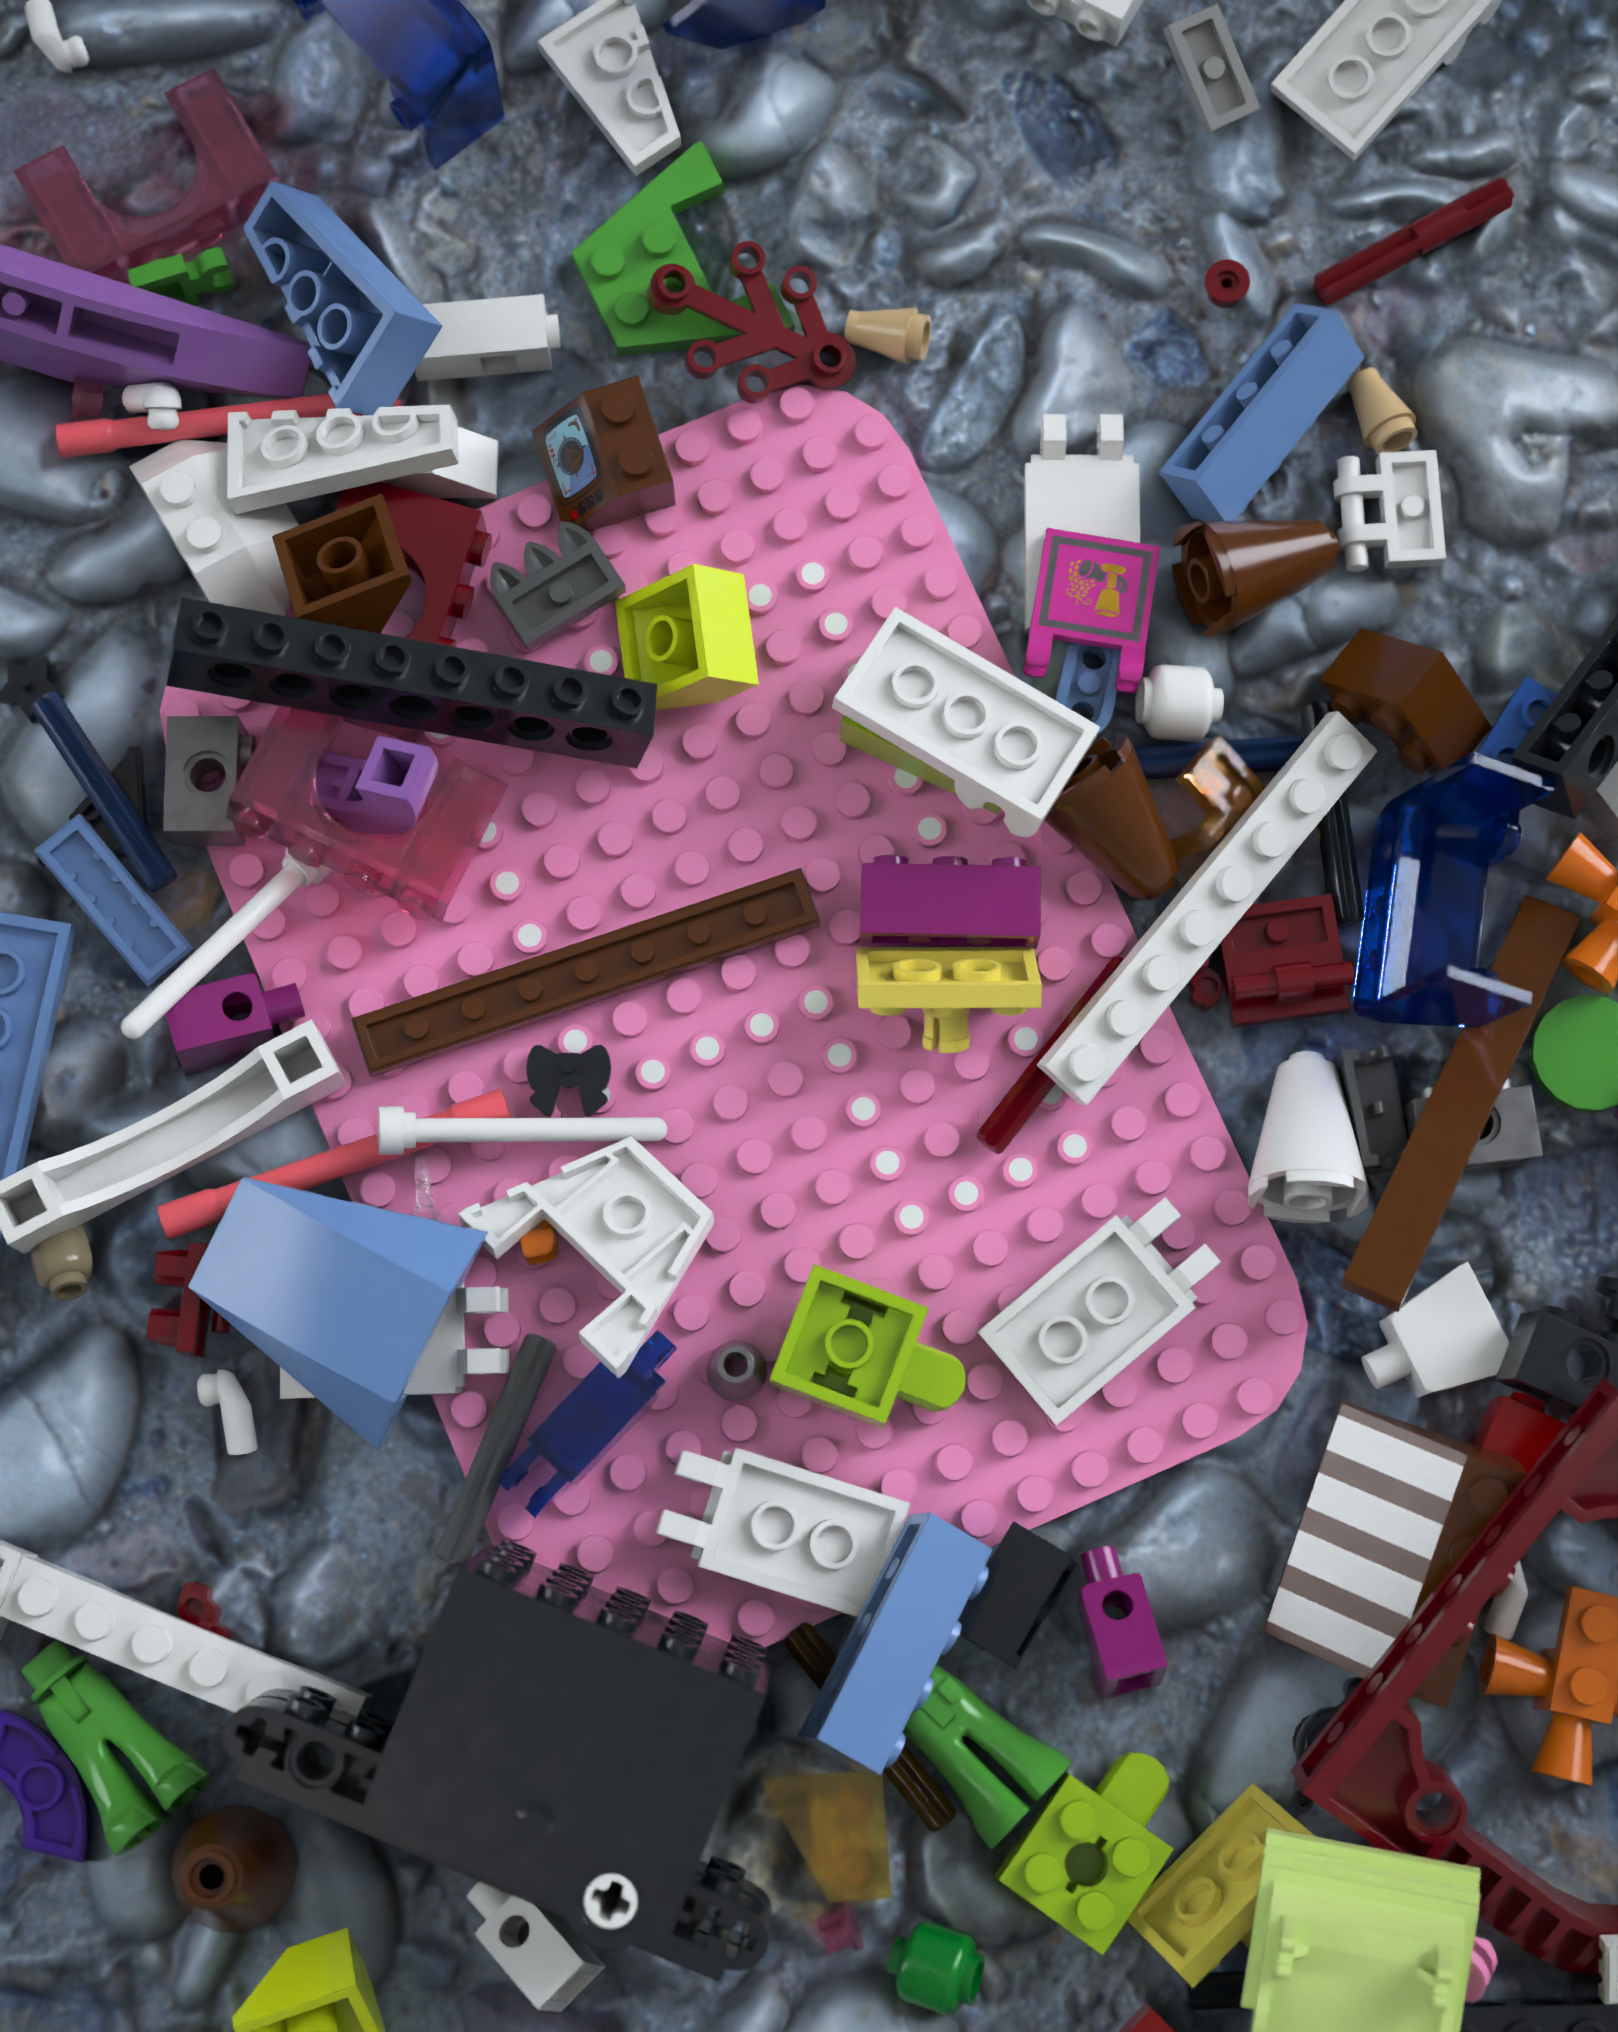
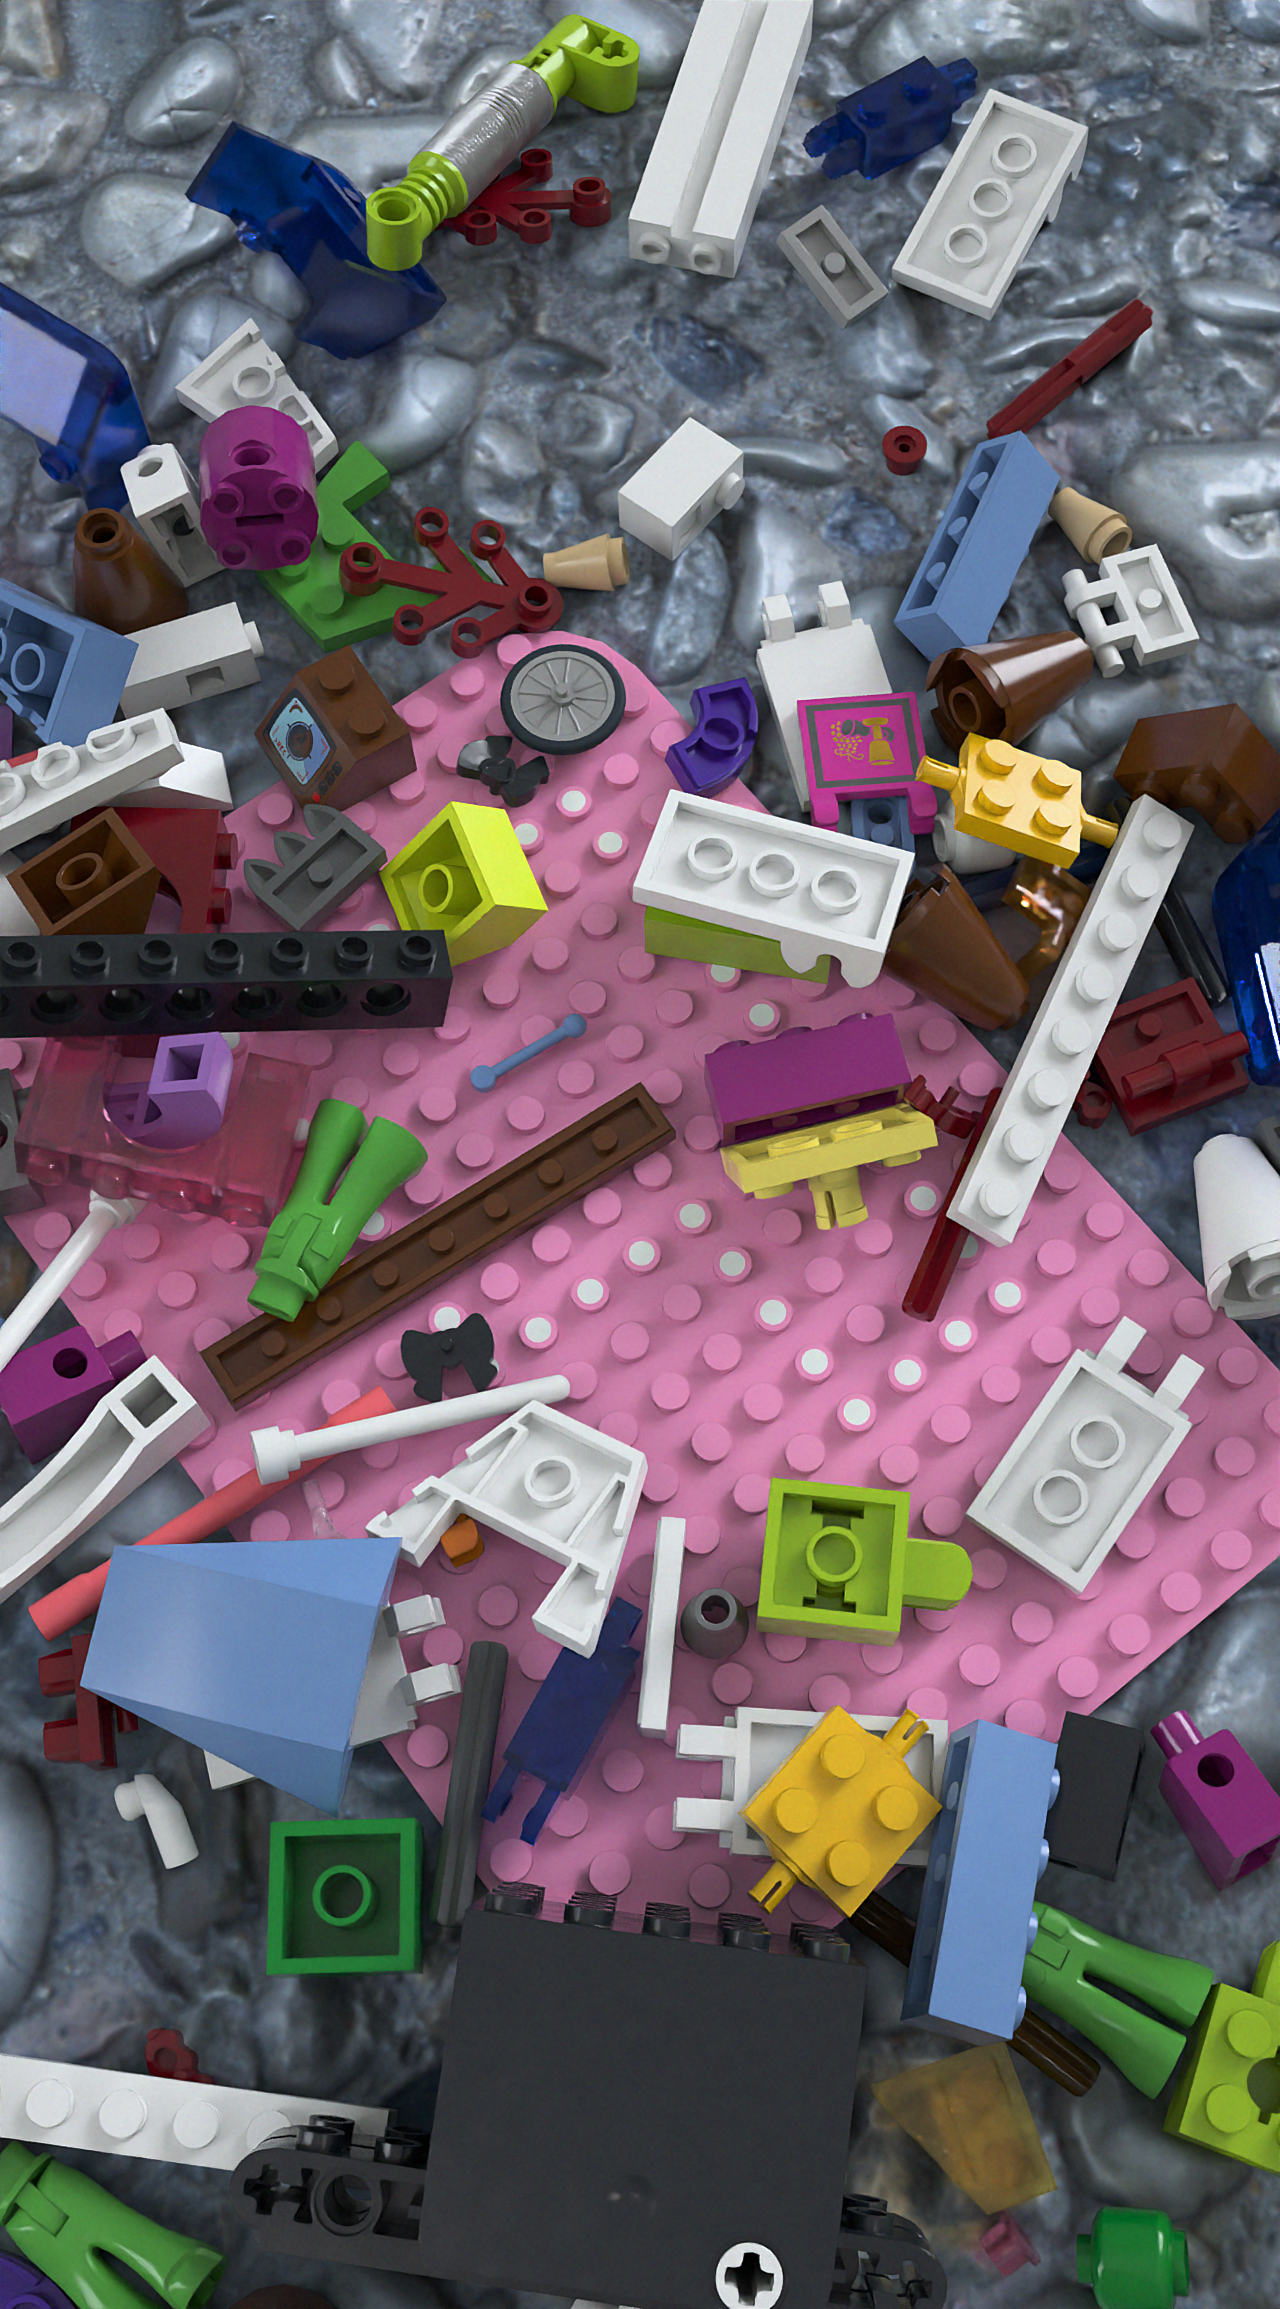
camera: 10 degrees left, 10 degrees down
none -> reddish brown cone [72,508,189,636]
none -> white torso [120,443,226,588]
none -> magenta cylinder [199,405,319,571]
none -> bright green piece [247,1099,428,1322]
none -> green brick [266,1818,424,1979]
none -> black piece [456,736,550,808]
none -> medium blue hinge [470,1013,587,1093]
none -> light grey wheel [500,644,626,755]
none -> white brick [618,417,745,562]
none -> white tile [637,1517,686,1739]
none -> dark purple tile [665,677,758,799]
none -> yellow plate [738,1704,943,1917]
none -> dark red piece [903,1074,981,1139]
none -> yellow plate [915,732,1118,869]

